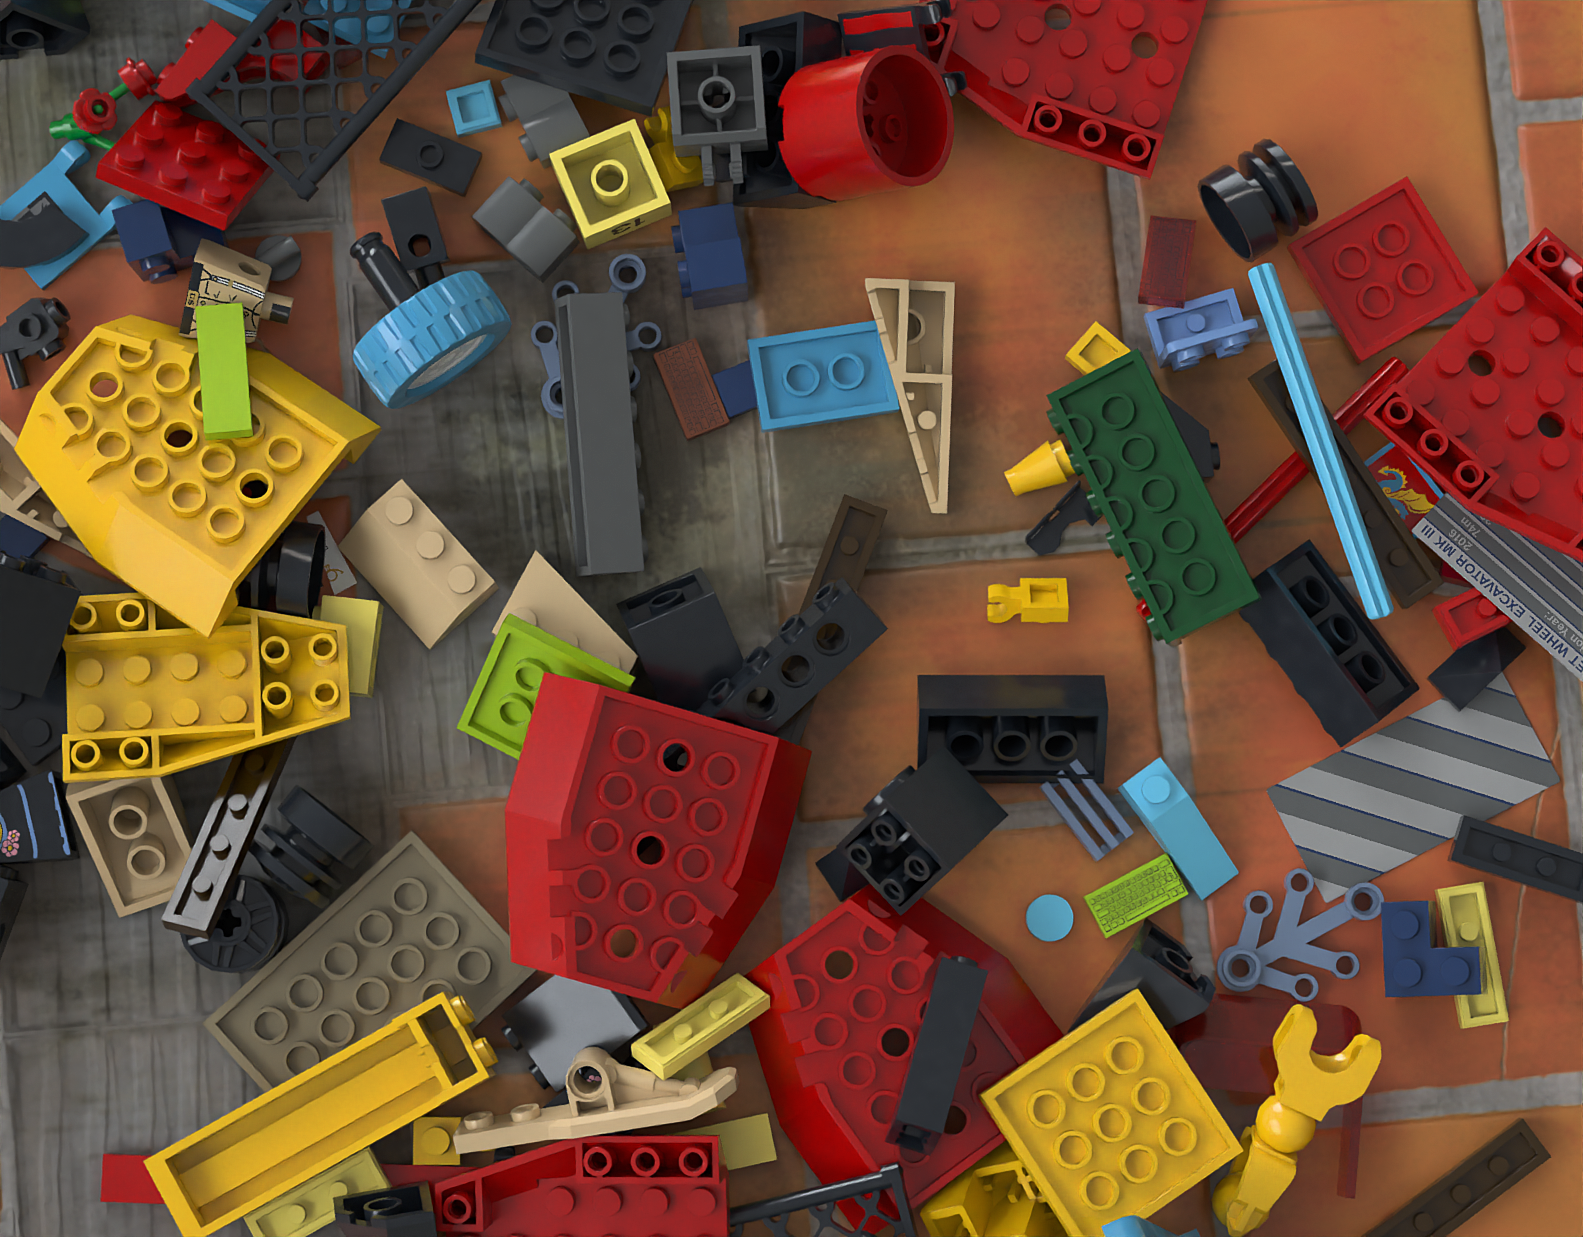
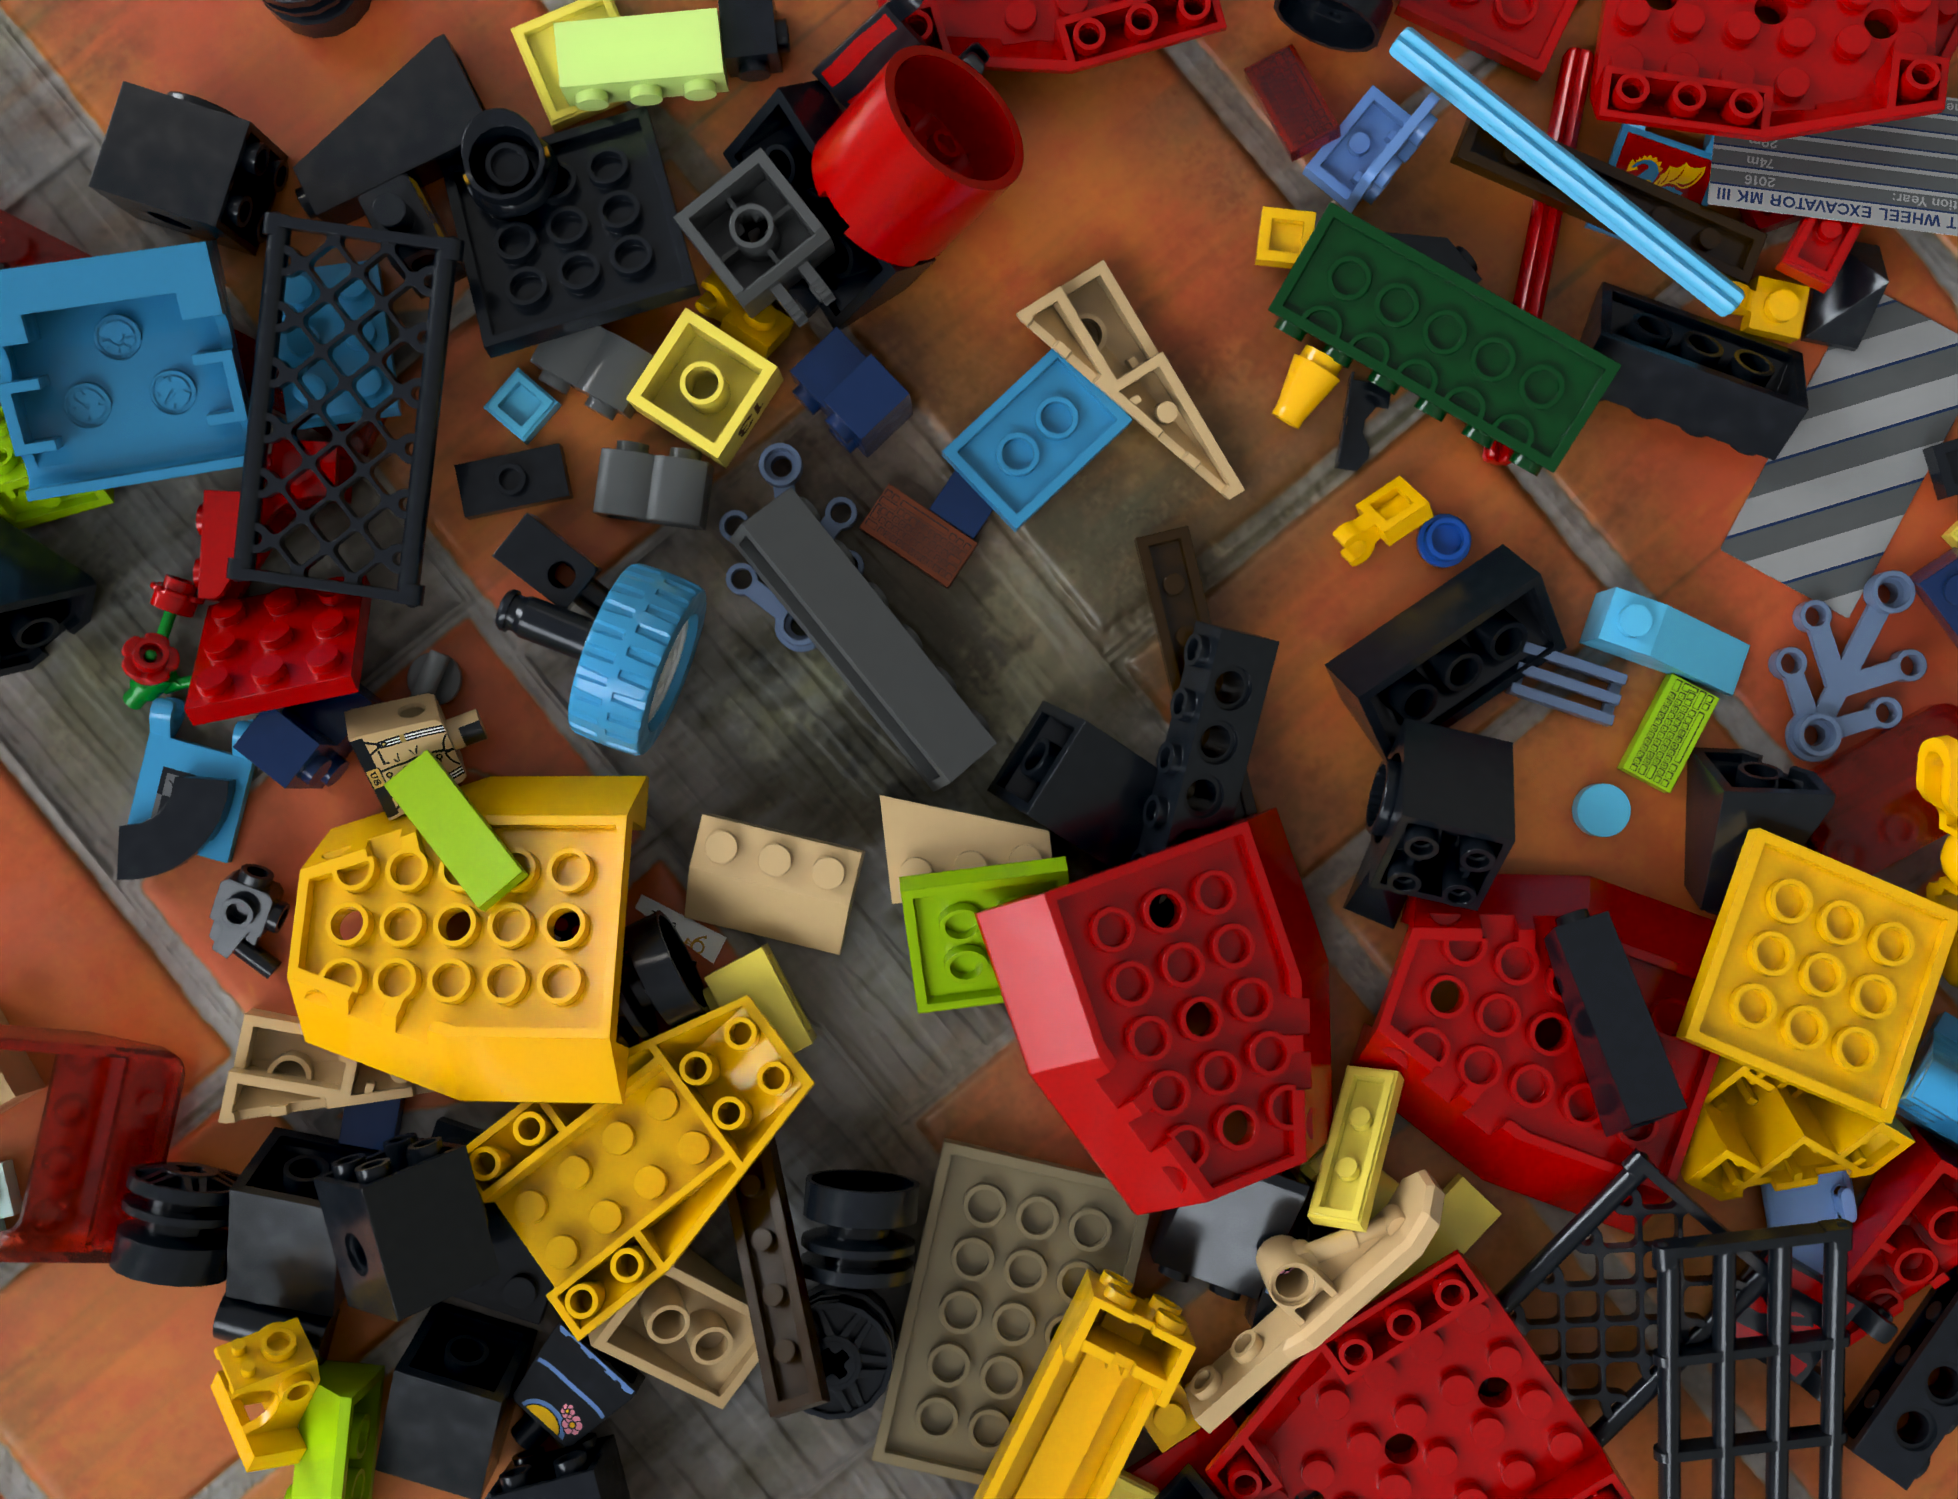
camera: 30 degrees left, 5 degrees up
none -> blue plate [1416,514,1471,568]
none -> yellow plate [1707,275,1810,343]

